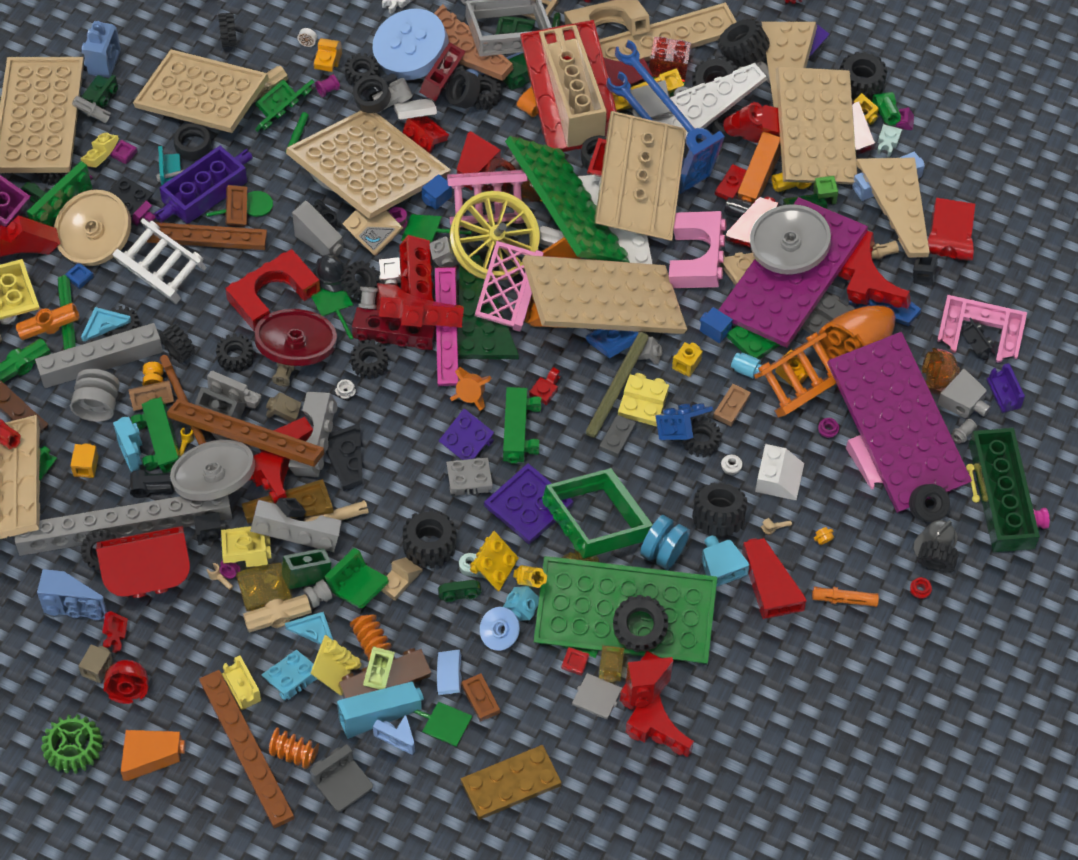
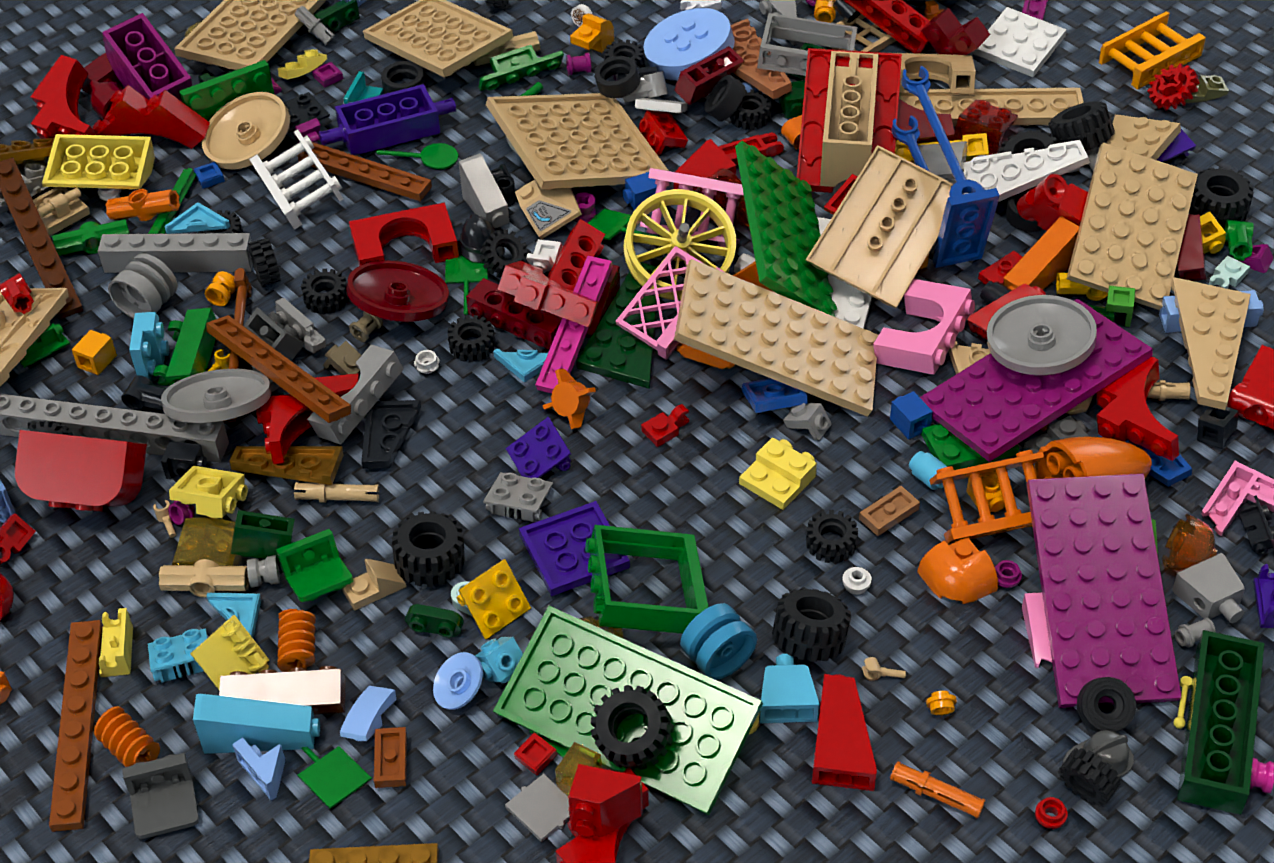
camera: 25 degrees right, 10 degrees down
medium nougat plate [128,380,174,411] -> none
dark orange plate [225,185,247,227] -> none
light grey arch [250,500,341,552] -> none
black tile [276,498,306,517] -> none
light grey bush [358,287,378,309] -> none
yellowish green slope [363,647,395,690] -> none
light grey bracket [430,236,460,267] -> none
green brick [503,387,541,463] -> none
yellow piece [513,565,547,588] -> none
olive axle [586,332,648,438] -> none
dark grey plate [599,414,636,458] -> none
blue bracket [655,403,713,440] -> none
yellow brick [672,342,702,377] -> none
white slope [755,444,804,500] -> none
none -> medium azure tile [493,349,548,383]
none -> red hinge [718,133,784,165]
none -> orange brick [917,537,998,604]

